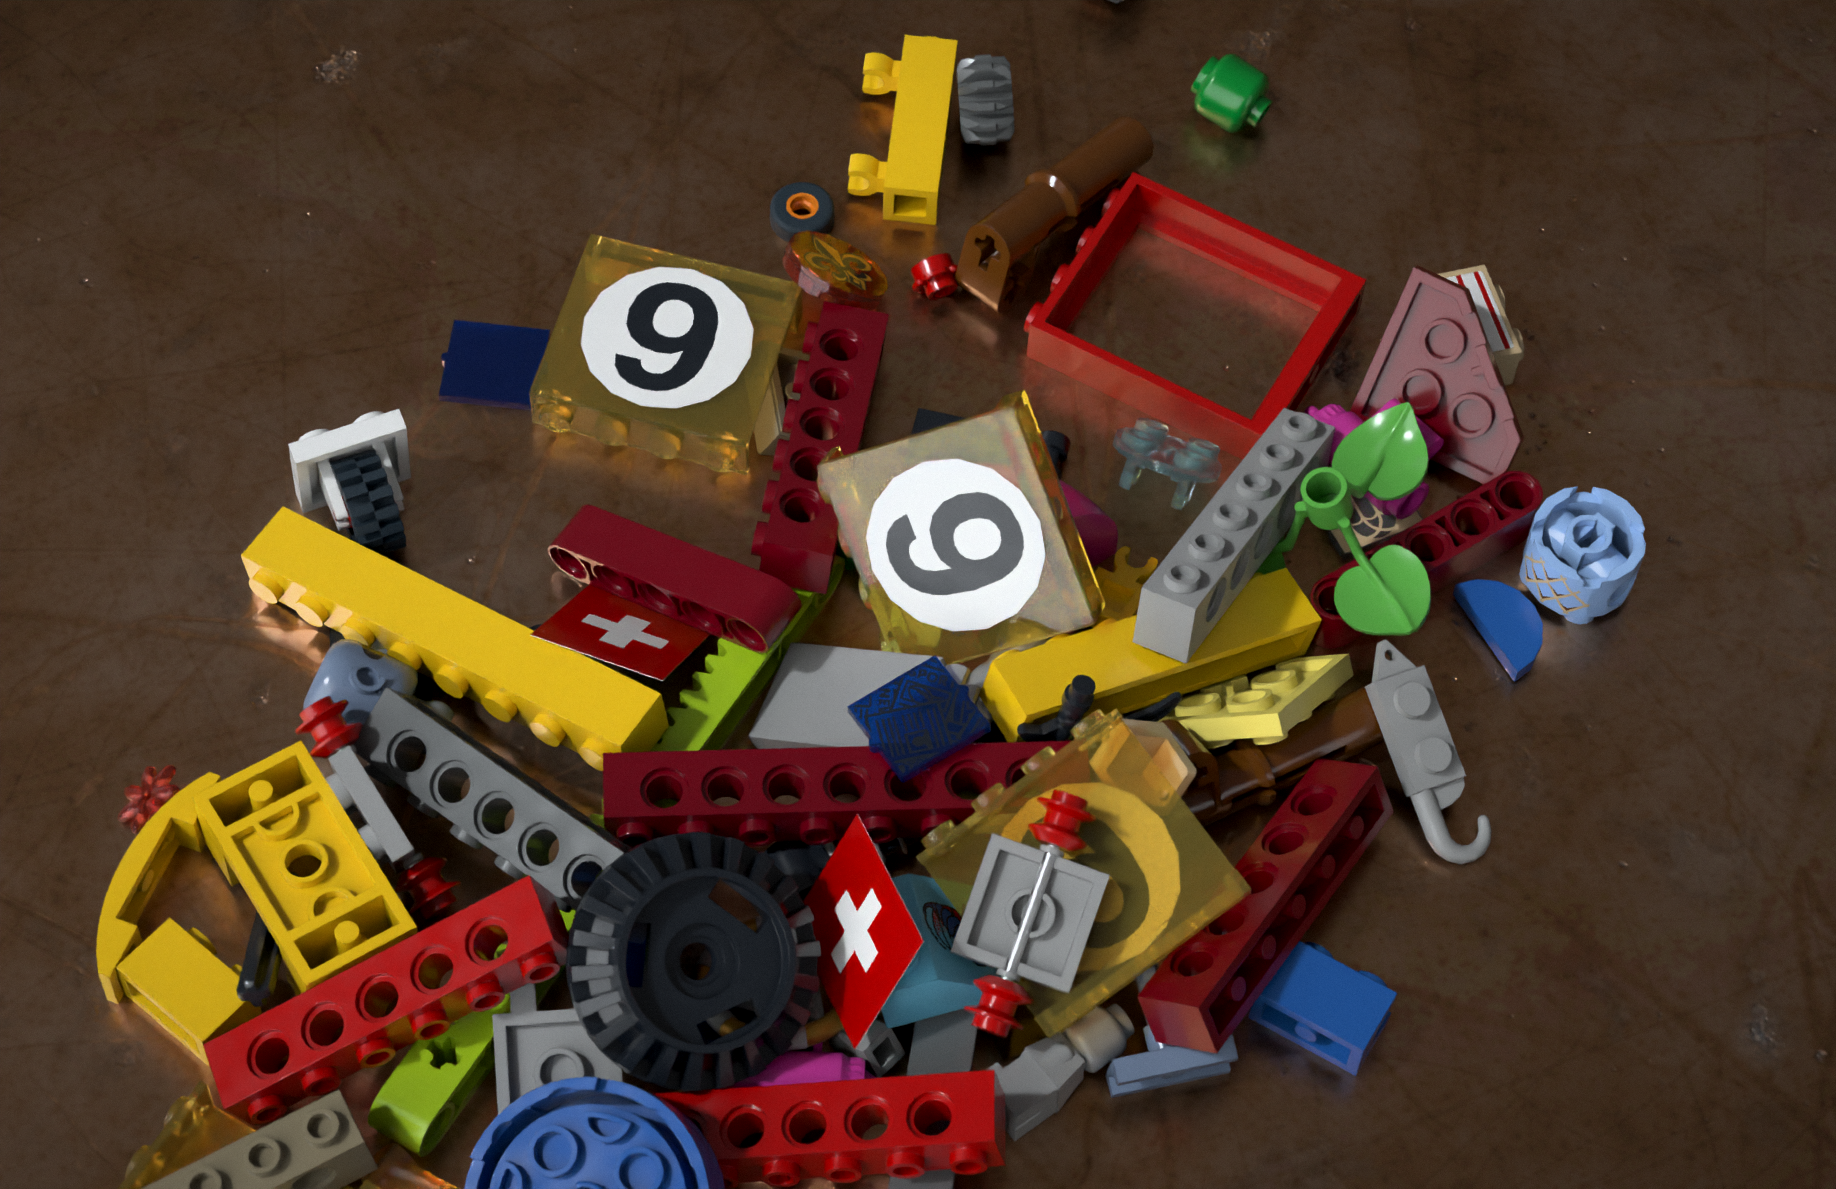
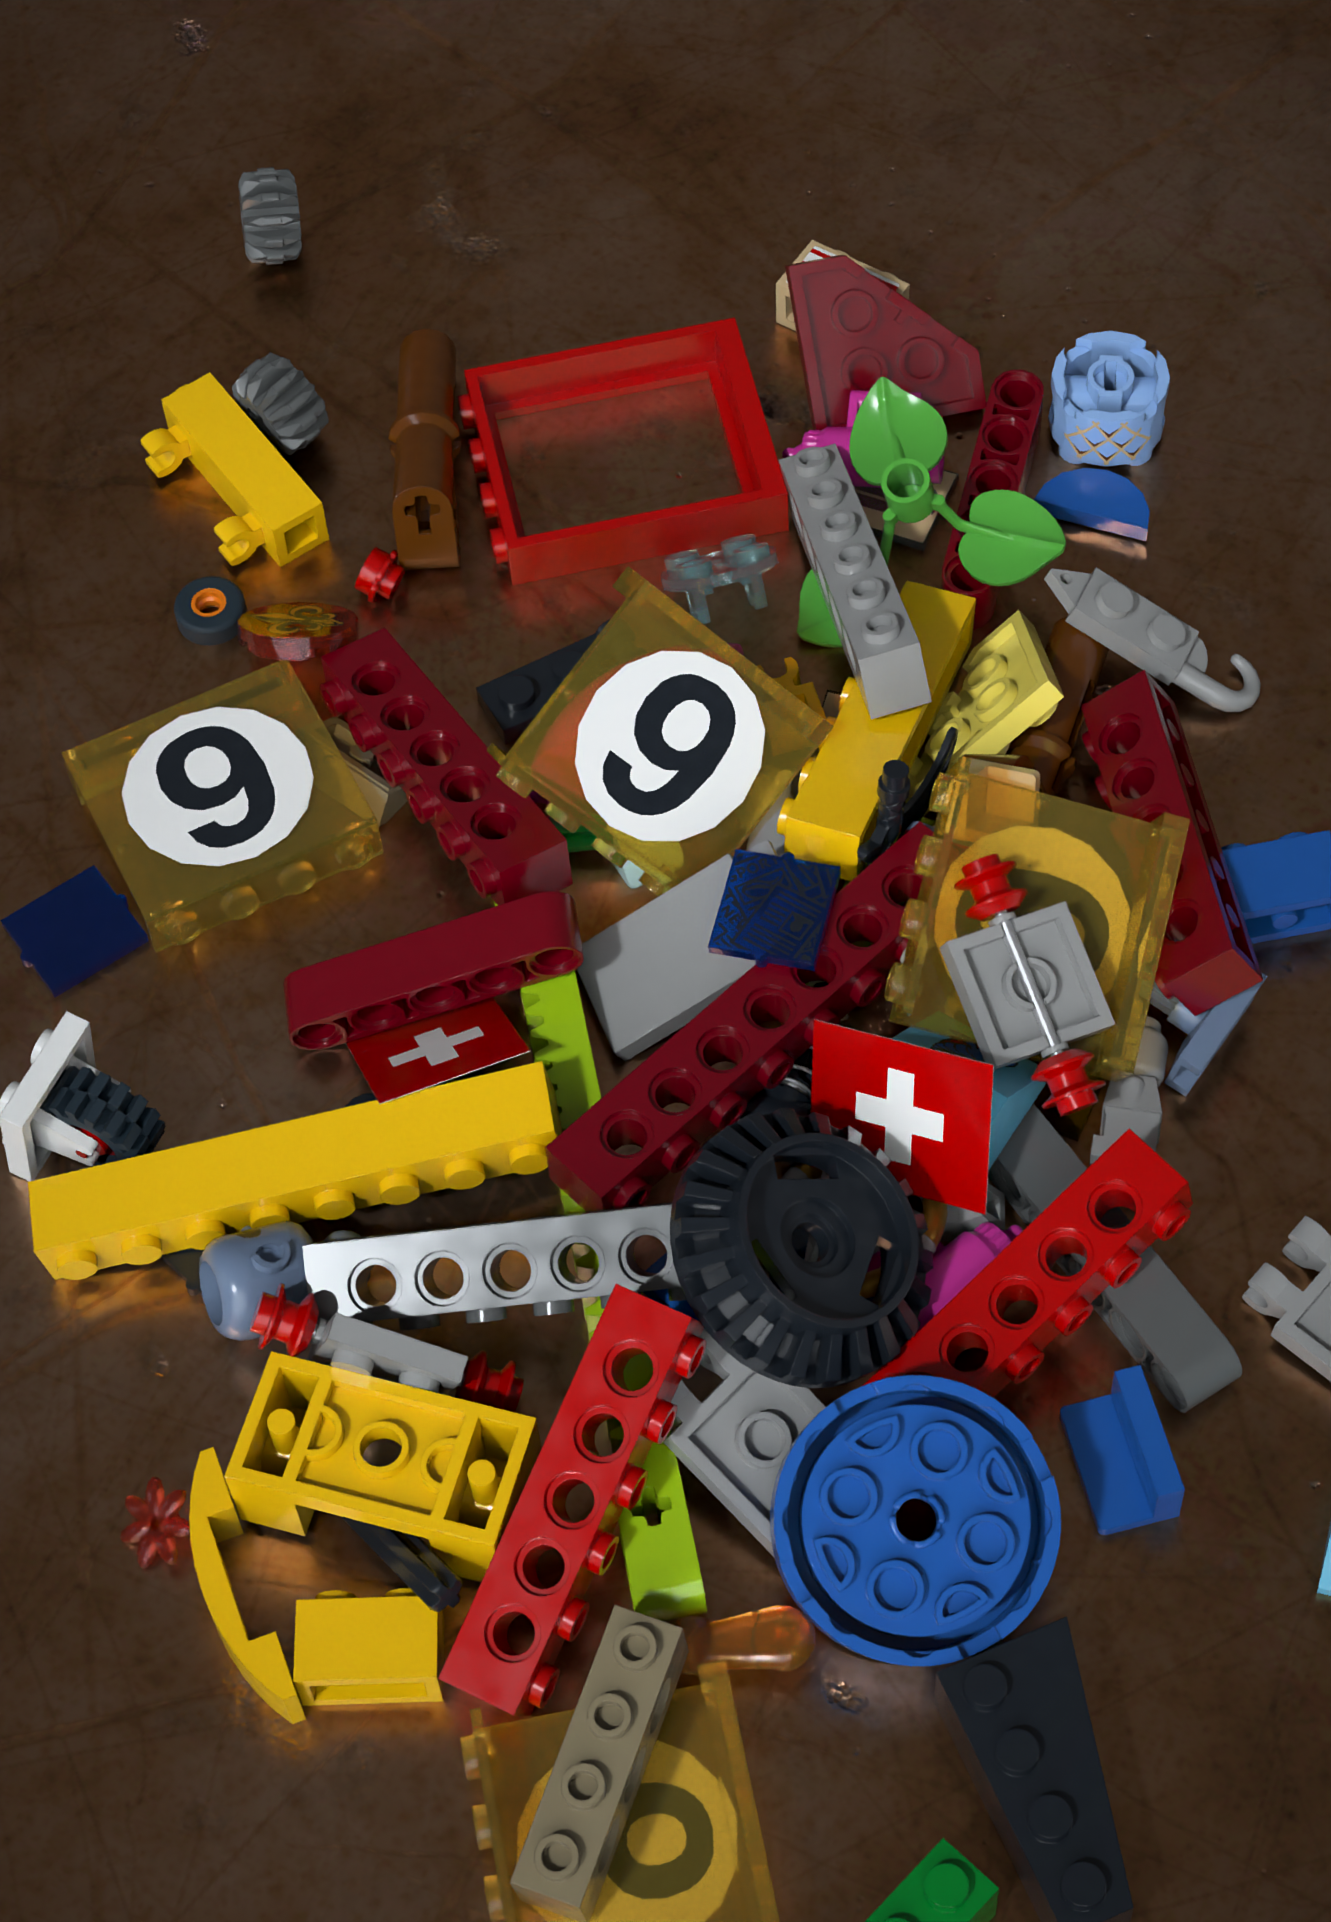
camera: 35 degrees left, 0 degrees up
green head [1190,54,1273,133] -> none

